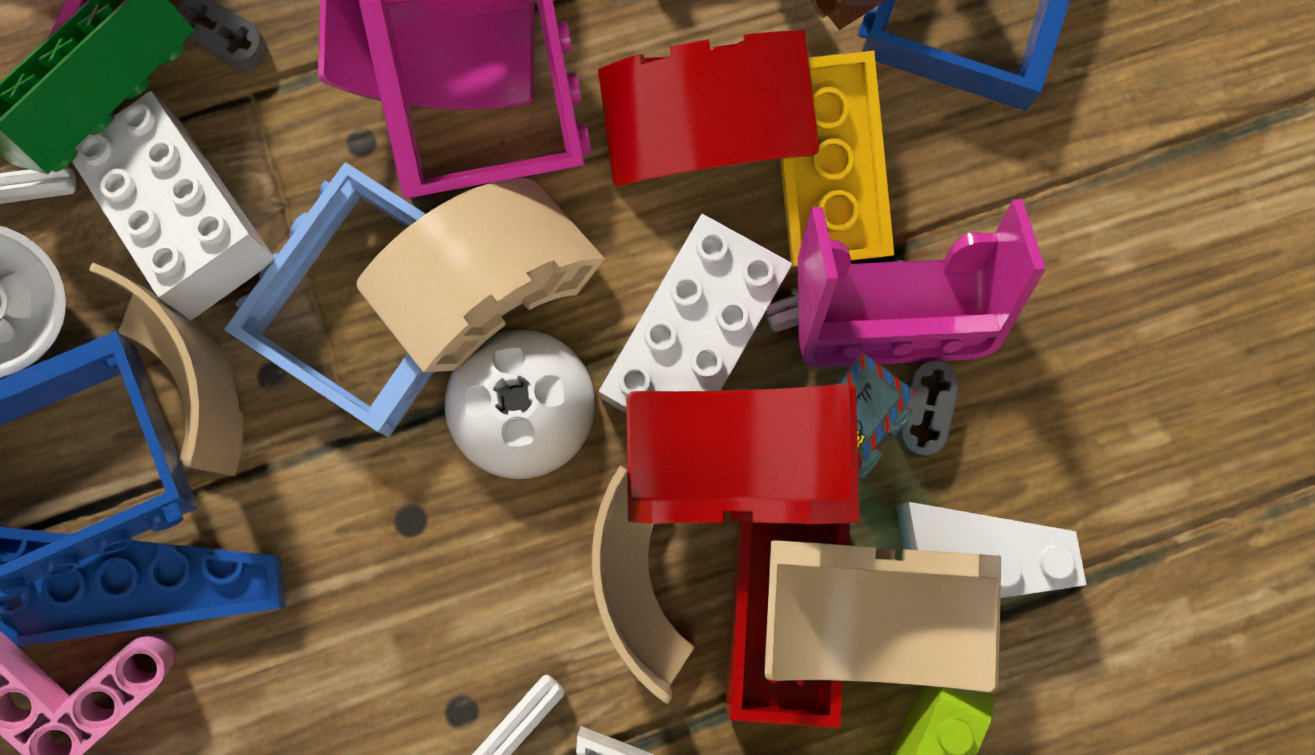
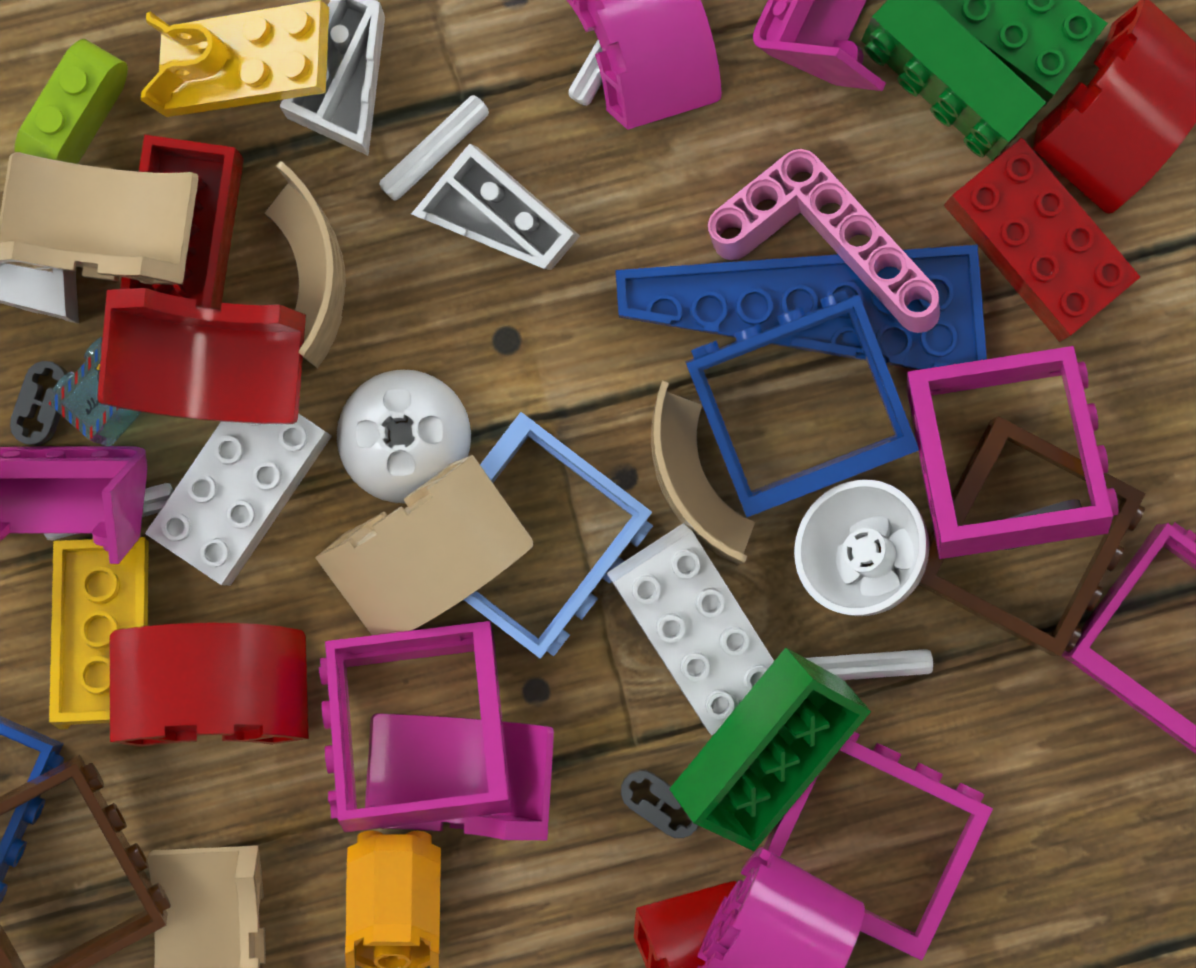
camera: 170 degrees left, 5 degrees up
none -> white wedge [411,143,580,270]

